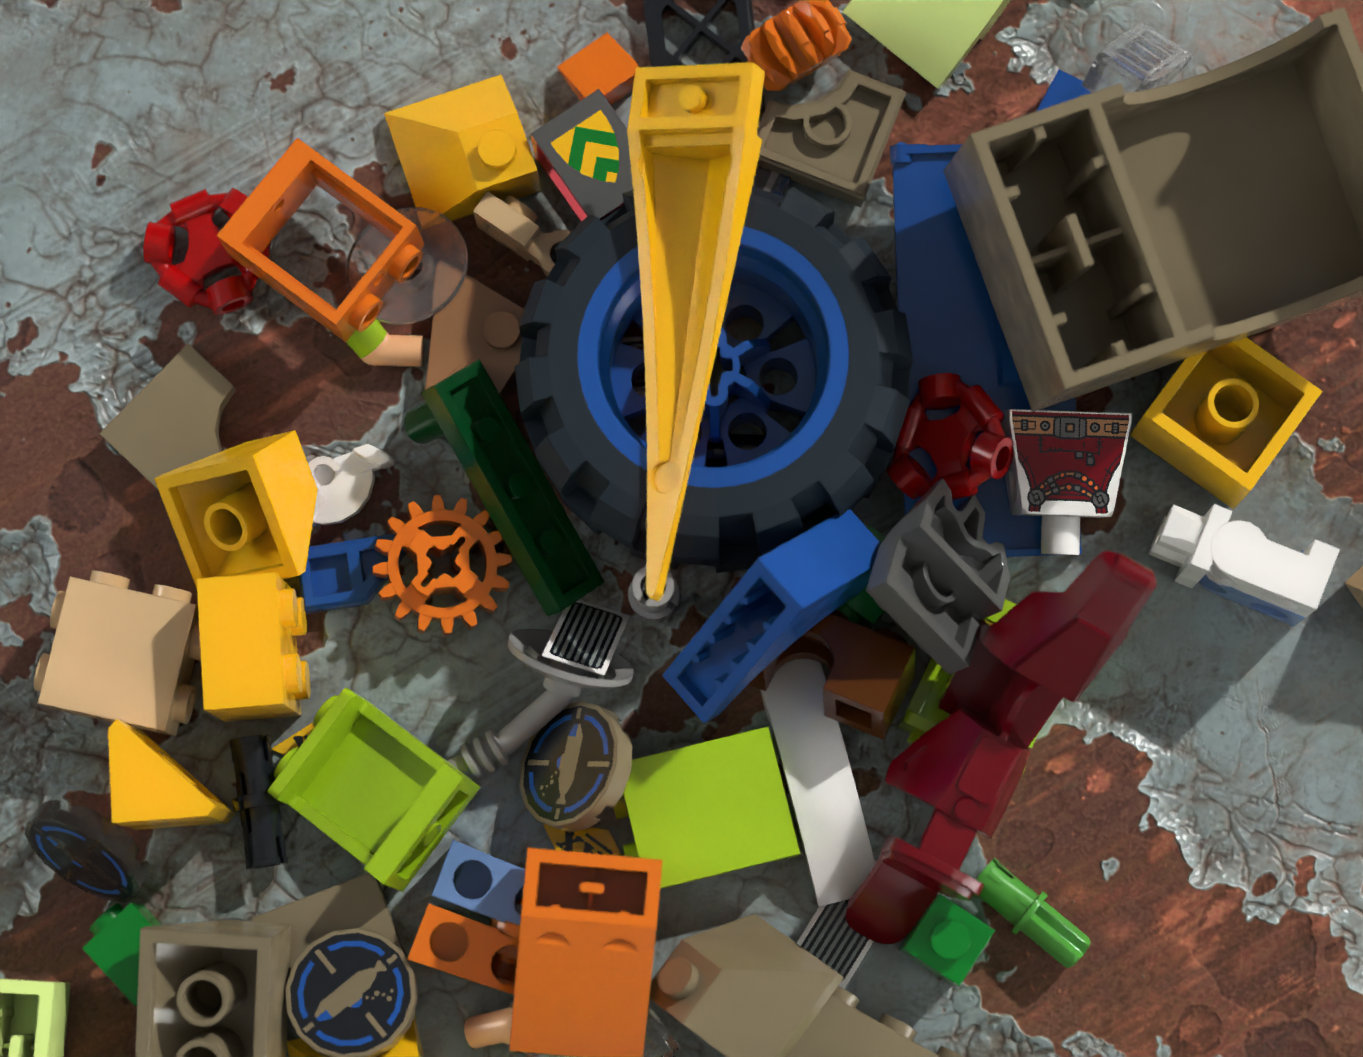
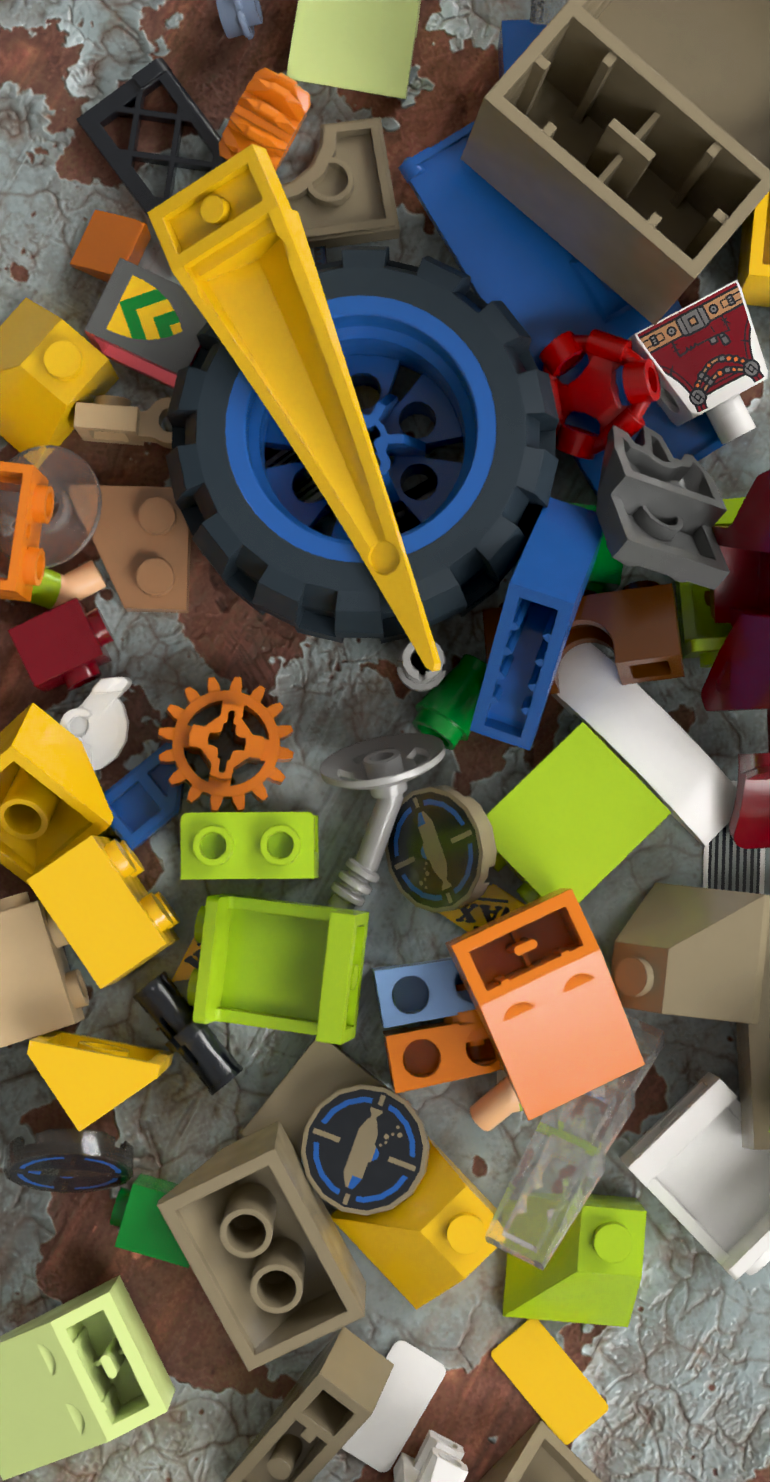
camera: 35 degrees left, 5 degrees up
dark green piece [404,359,604,616] -> none
sticker [542,599,630,676] -> none
none -> dark red brick [8,598,114,693]
none -> lime panel [180,812,319,880]
none -> green cone [412,654,487,750]

